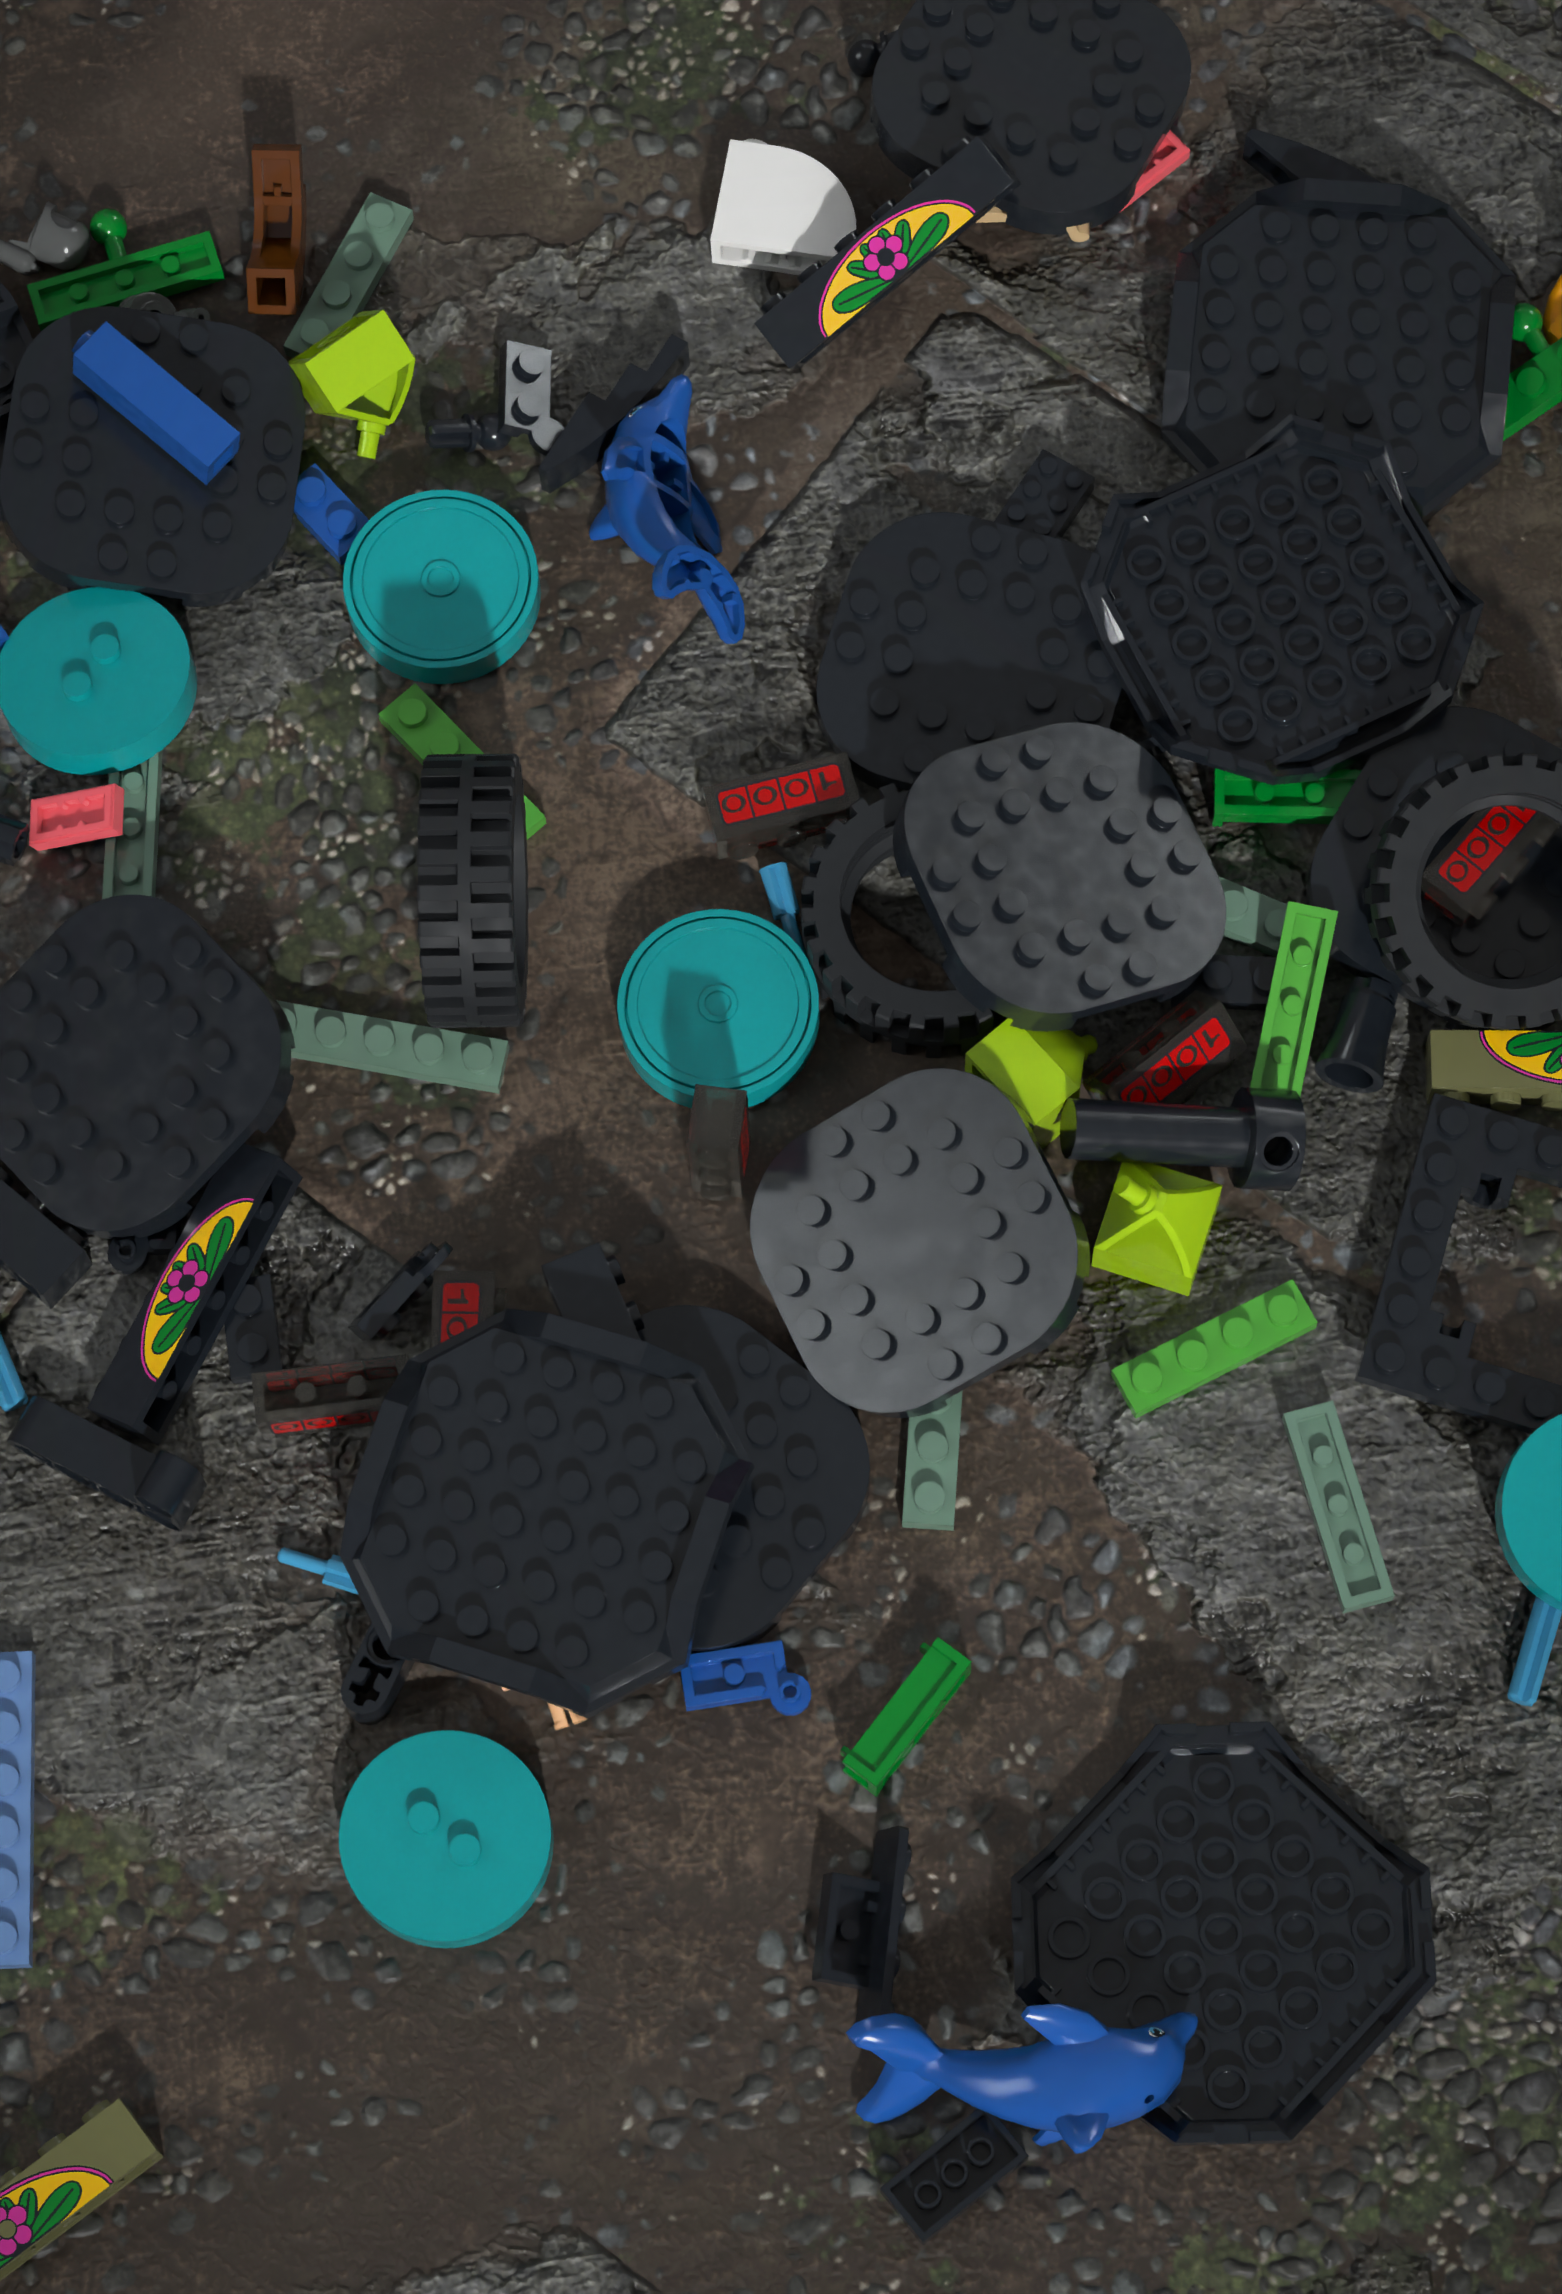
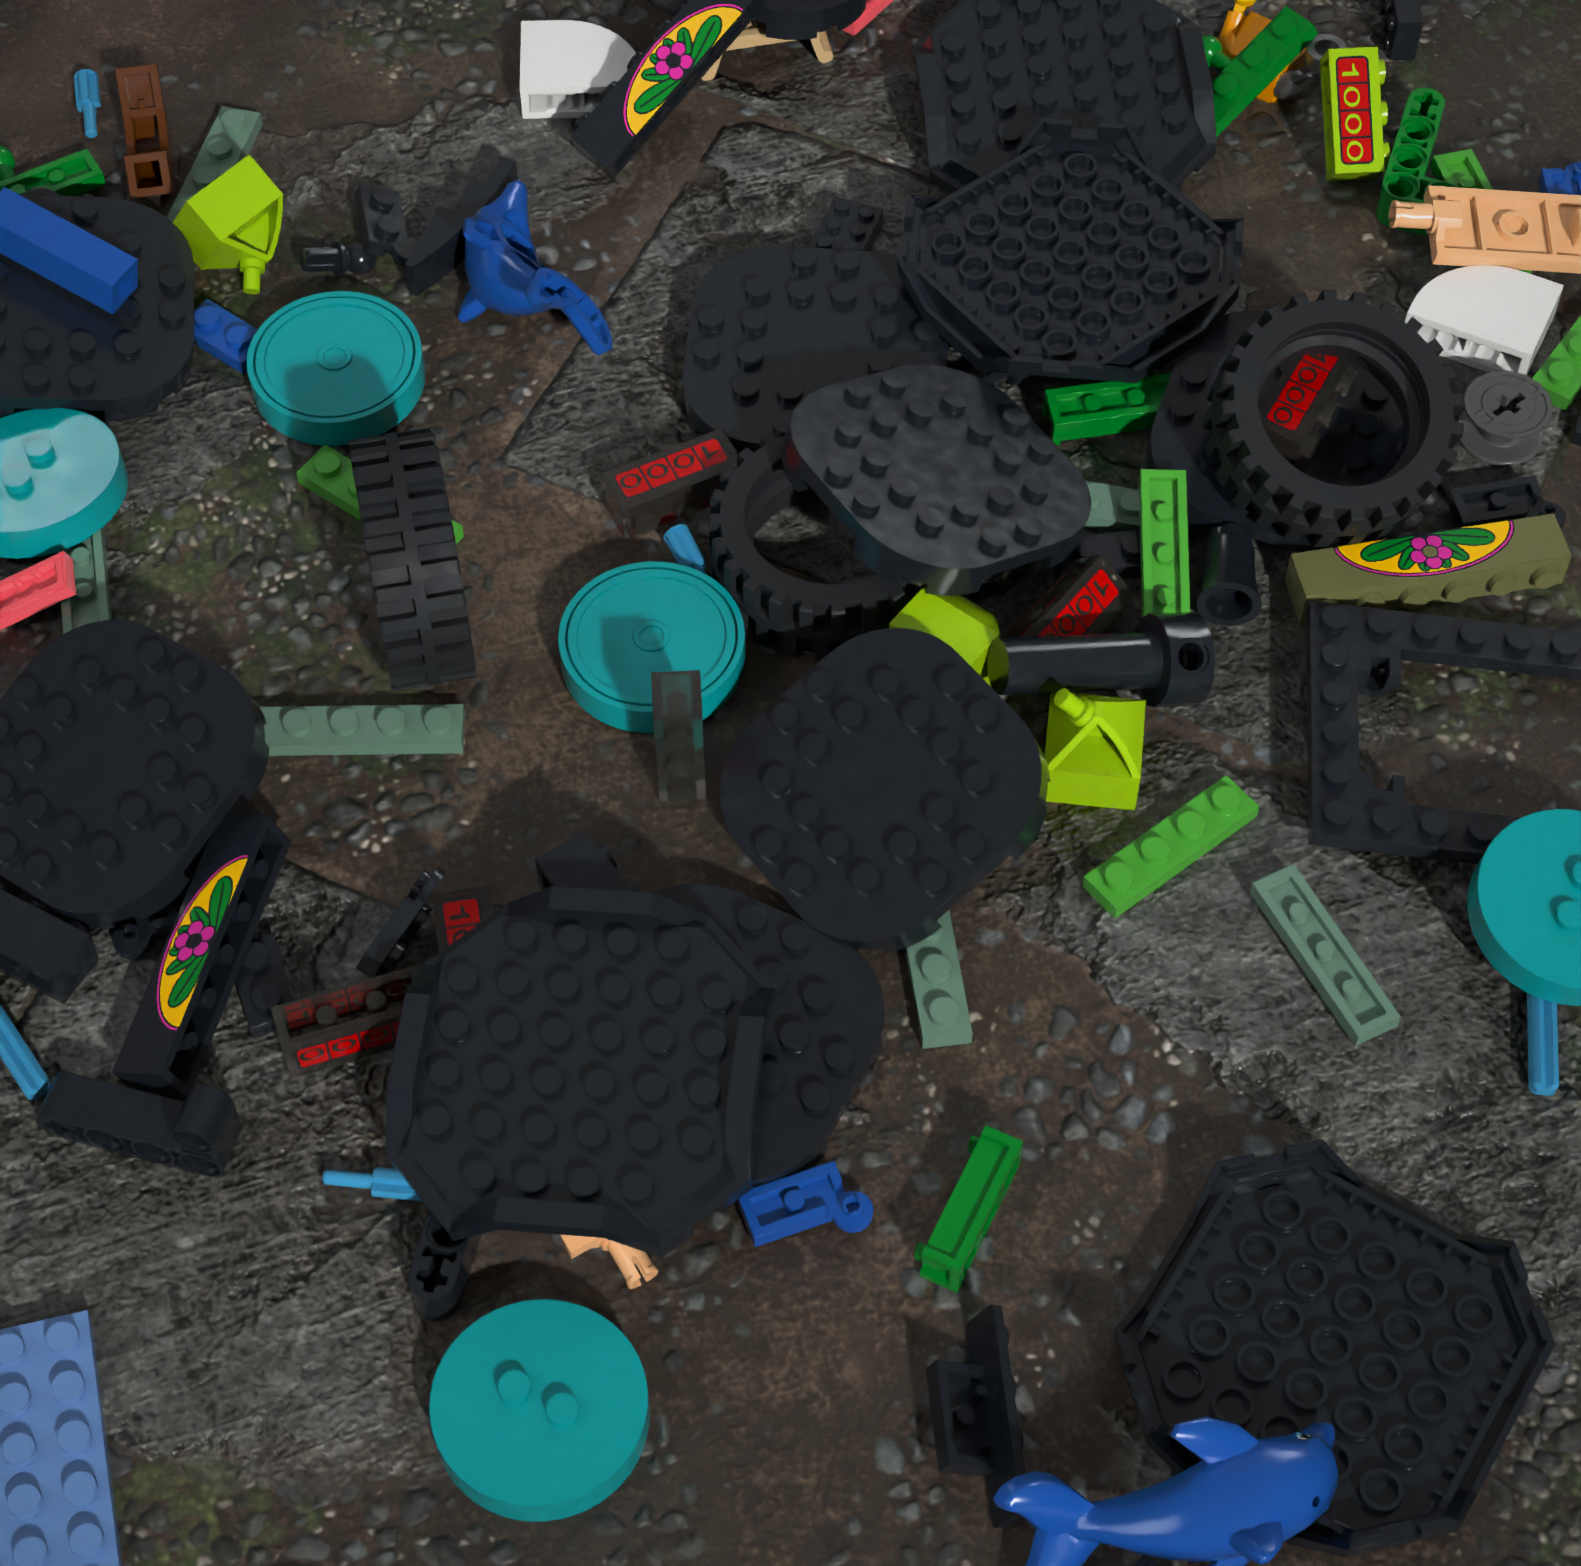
camera: 15 degrees left, 15 degrees down
none -> dark azure axle [74,69,101,138]

